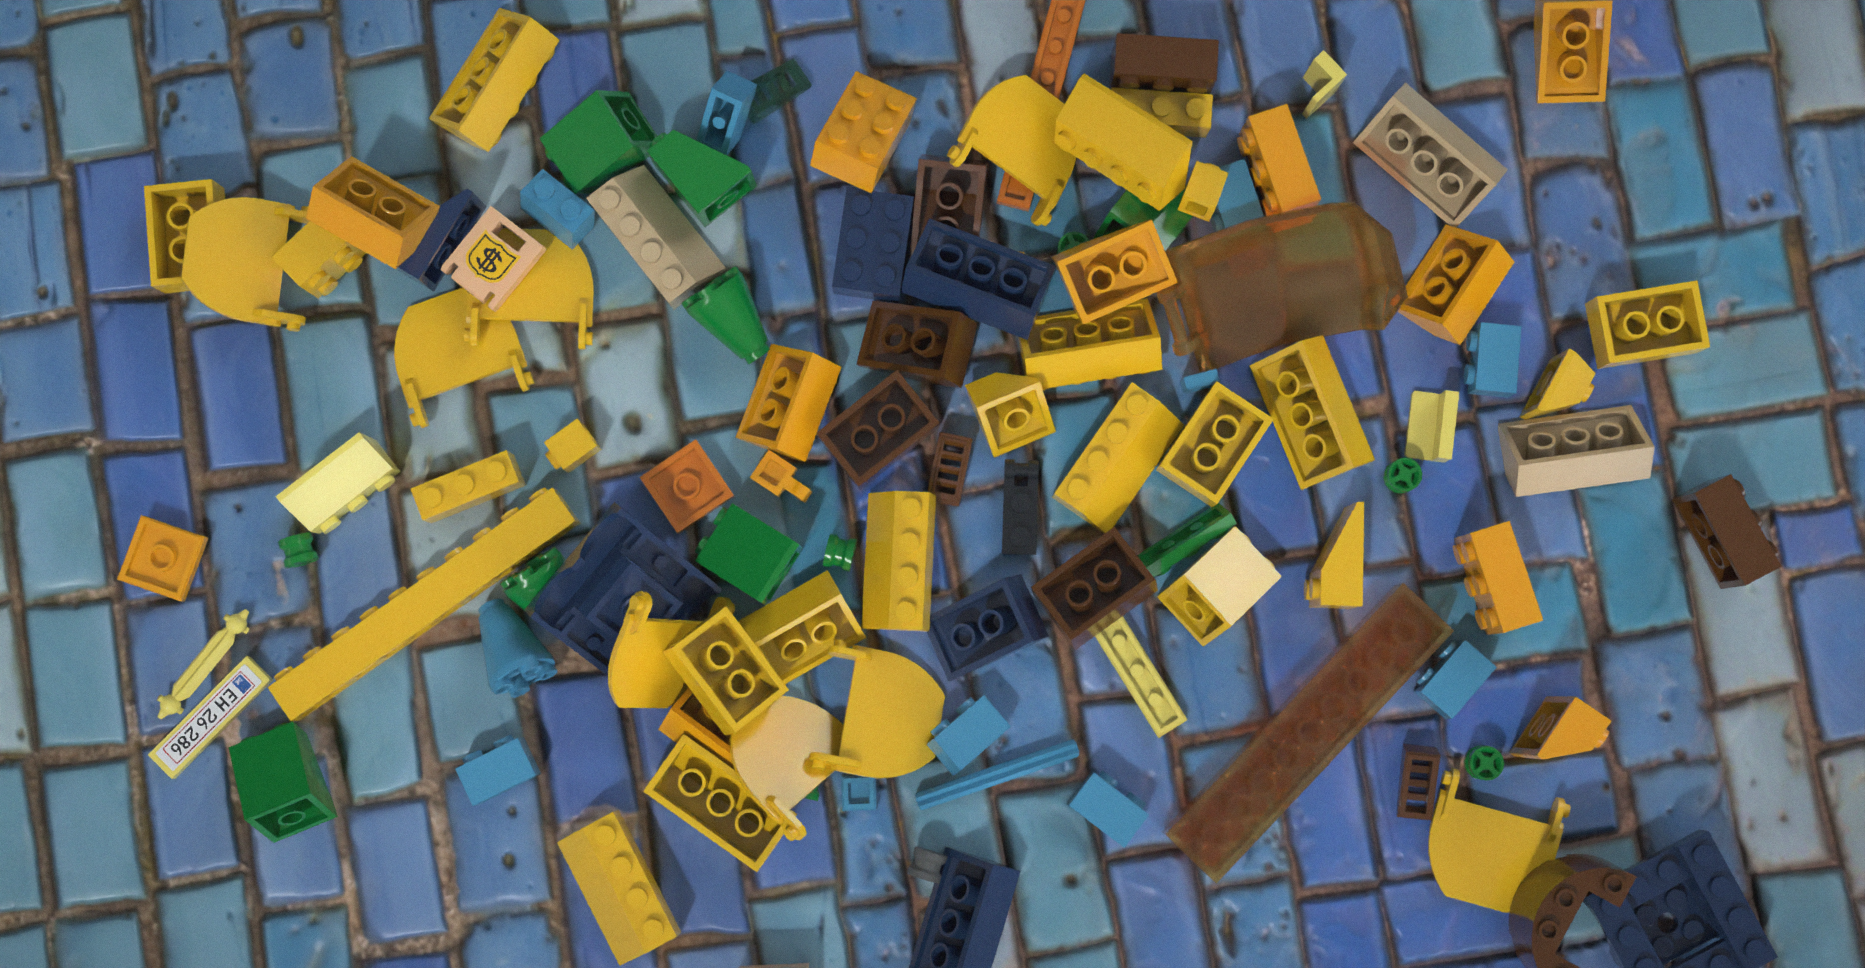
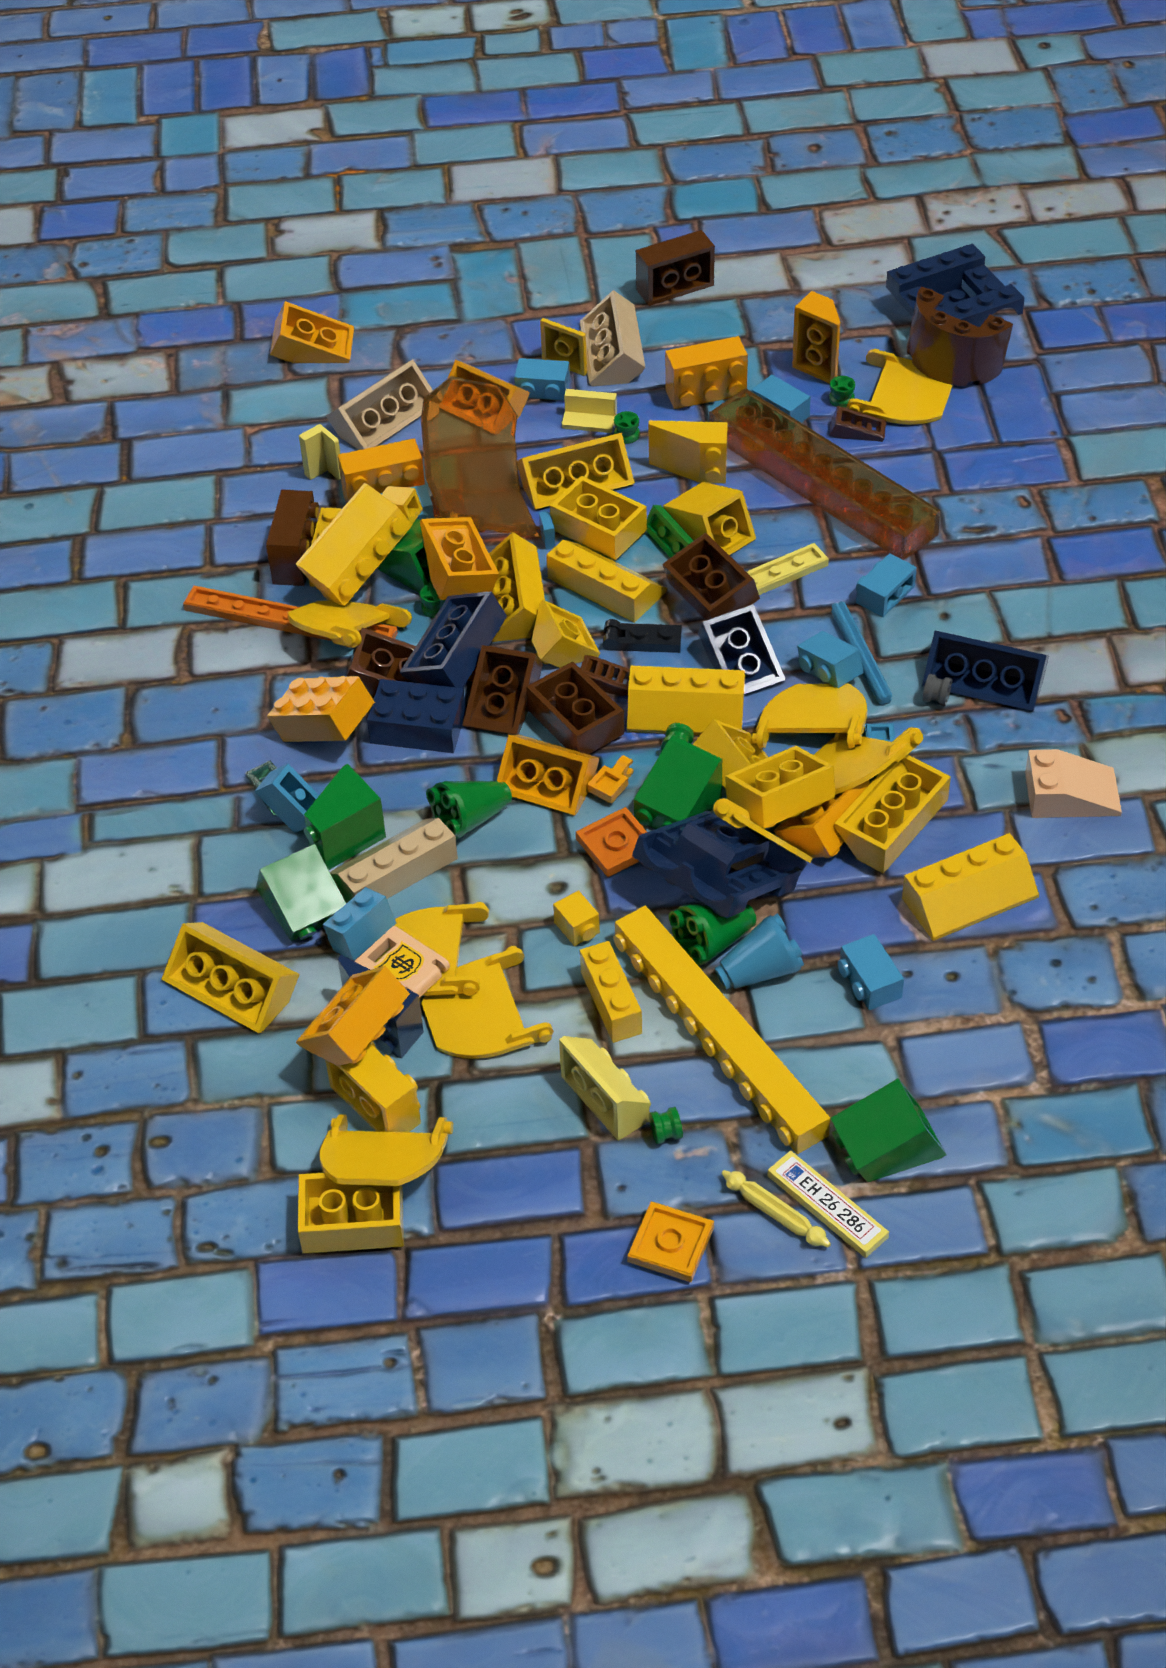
camera: 85 degrees left, 35 degrees down
yellow brick [1585,280,1710,369] -> none

